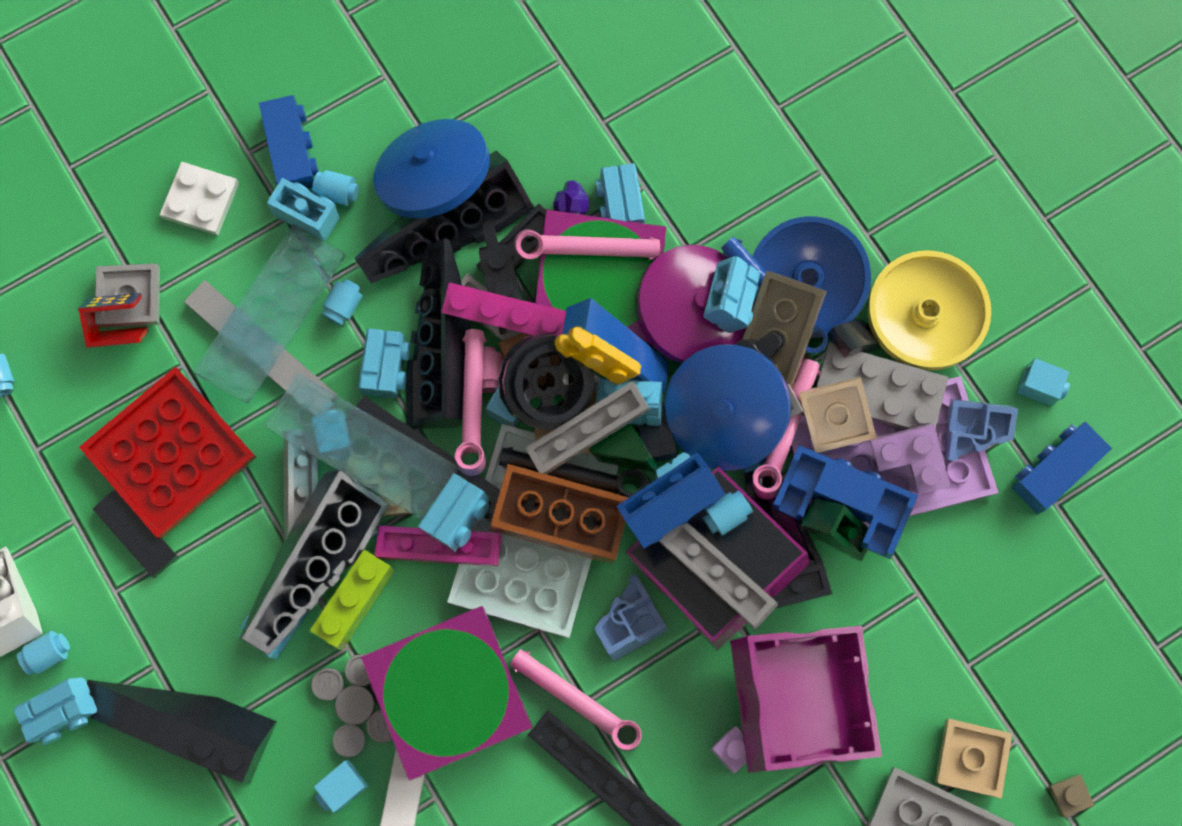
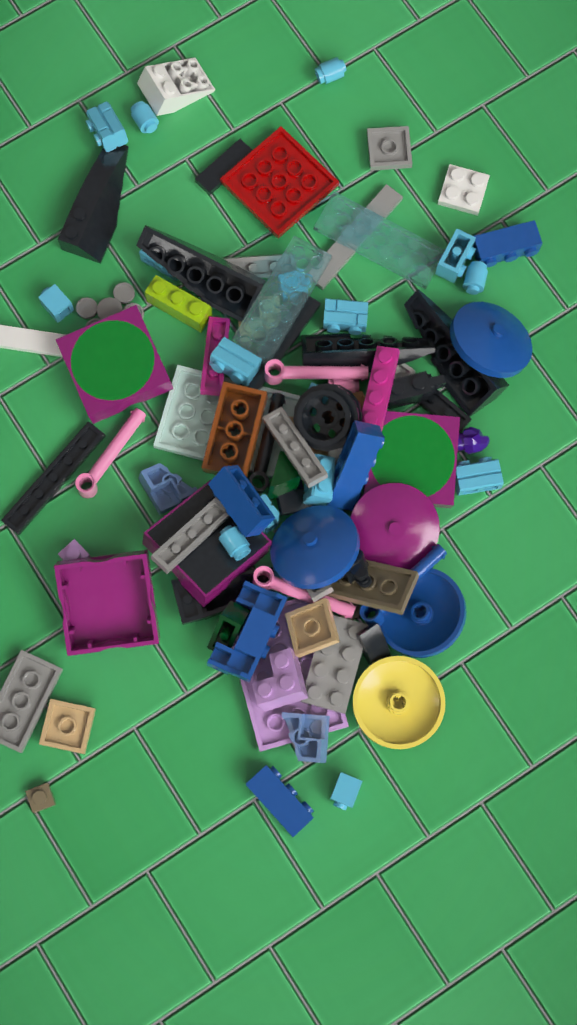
camera: 90 degrees right, 0 degrees up
red piece [78,293,148,348] -> none
medium azure brick [321,279,363,326] -> none
bright pink piece [514,229,660,261] -> none
yellow hinge [554,327,641,385] -> none
medium azure brick [703,256,761,333] -> none

